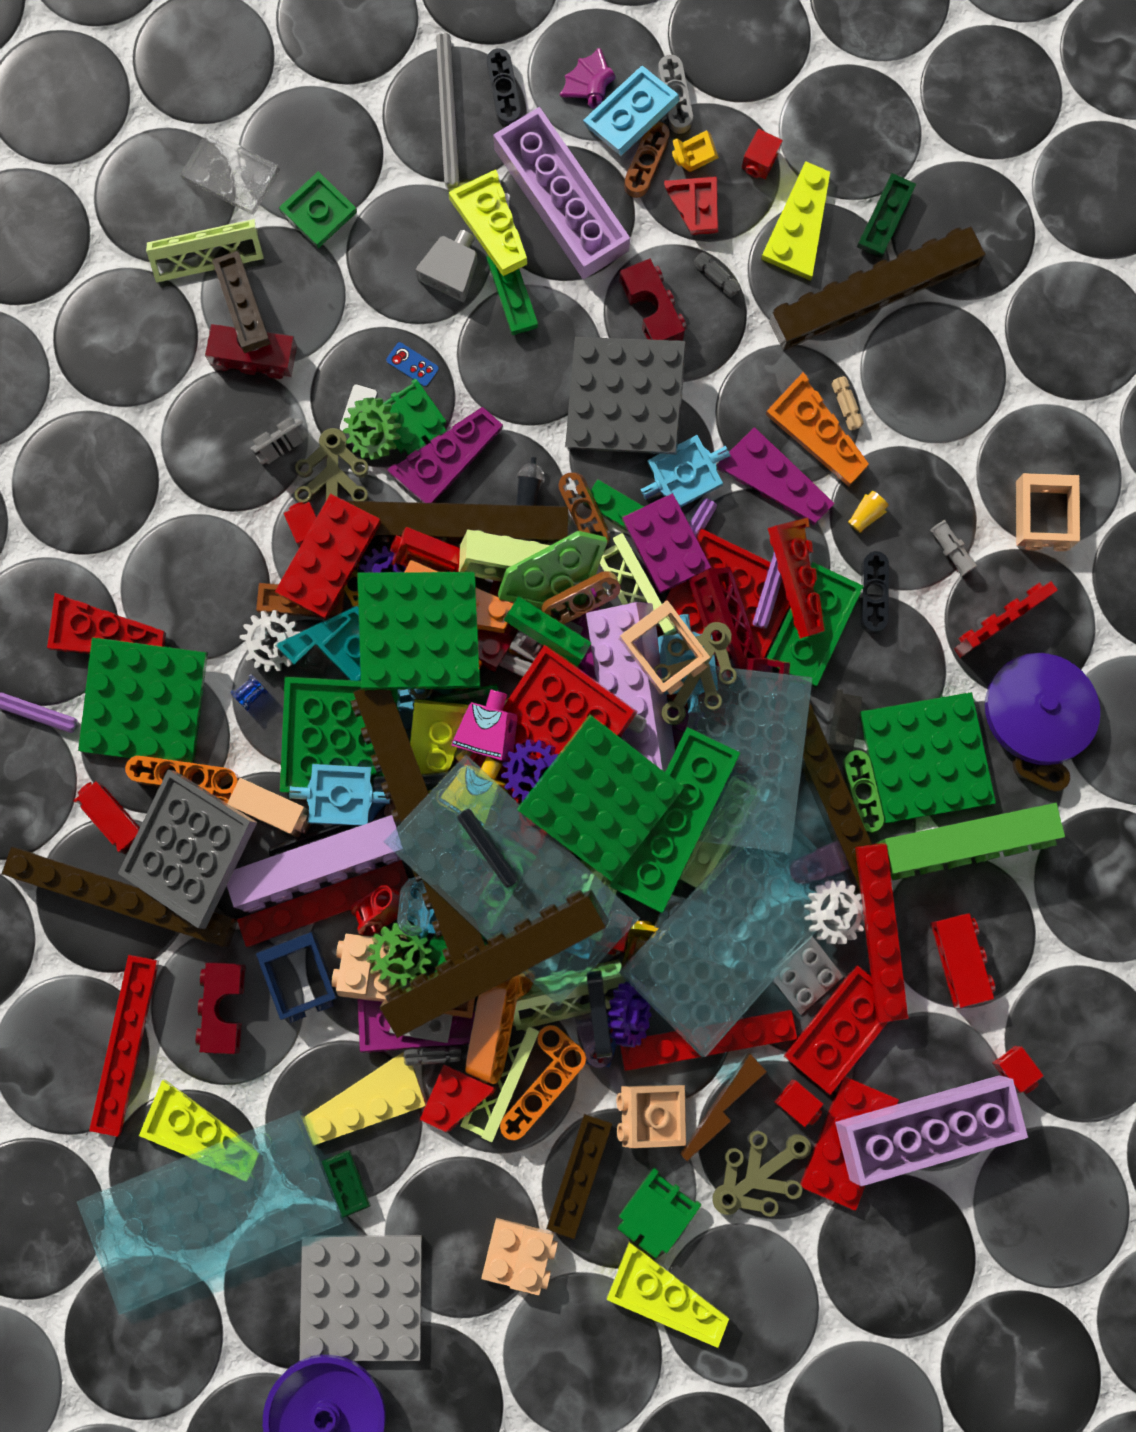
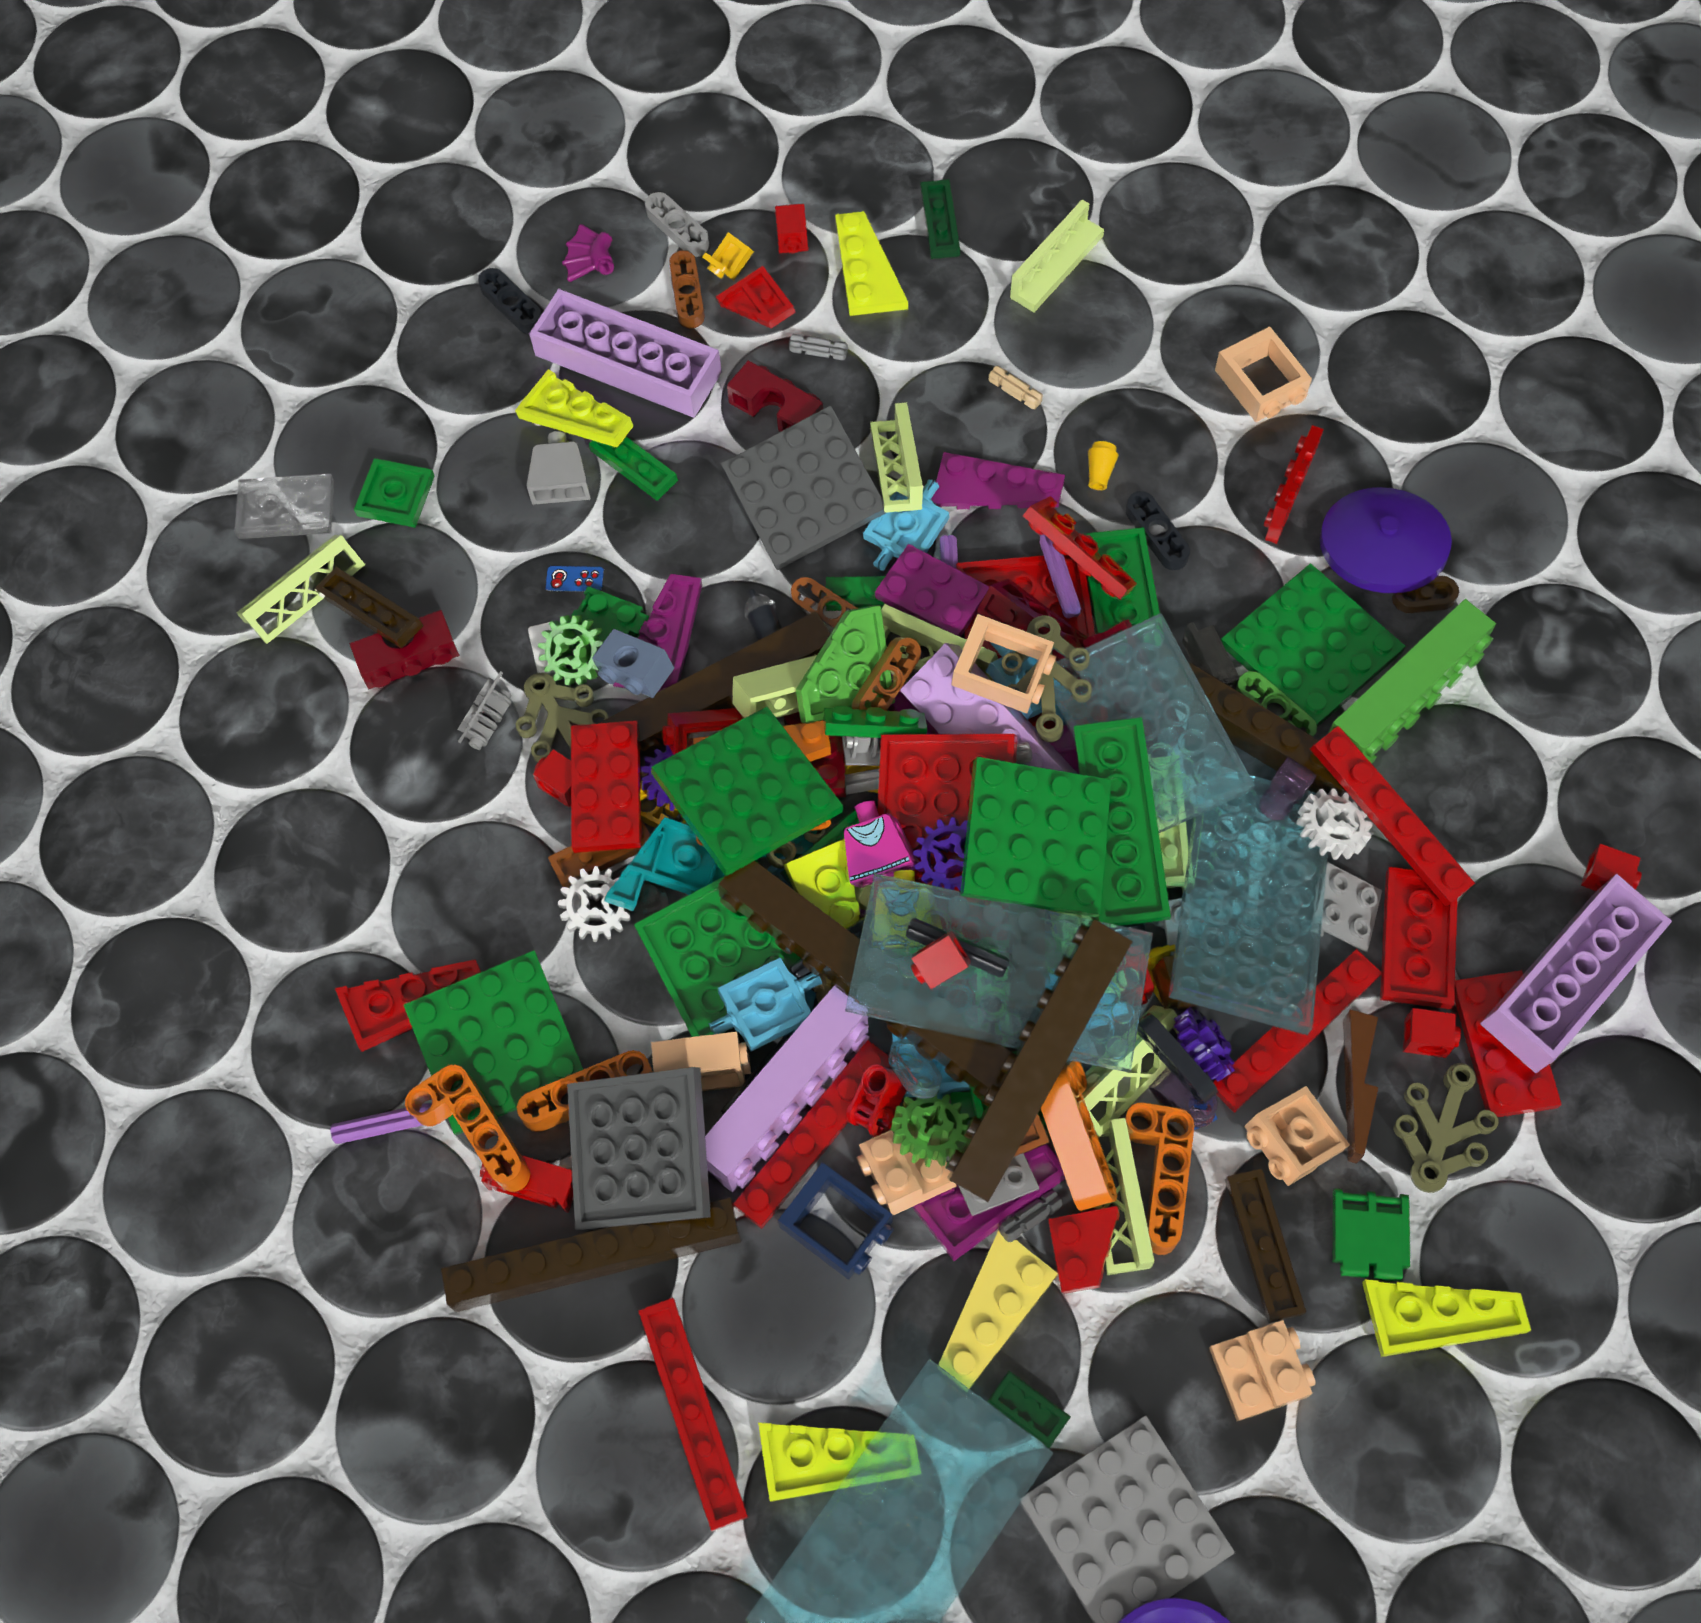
camera: 25 degrees left, 15 degrees down
dark red arch [195,963,246,1054] -> none
clear blue bush [230,674,268,711] -> none
light grey axle [436,33,459,188] -> none
medium azure plate [583,66,680,156] -> none
orange wing [765,372,869,487] -> none
dark brown brick [769,226,986,351] -> none
light grey pin [930,520,977,576] -> none
red brick [930,913,996,1008] -> none
none -> orange beam [405,1065,530,1192]
none -> sand blue brick [592,629,674,698]
none -> yellowish green fence [870,403,923,513]
none -> brick [911,930,971,989]
none -> yellowish green fence [1010,199,1104,312]

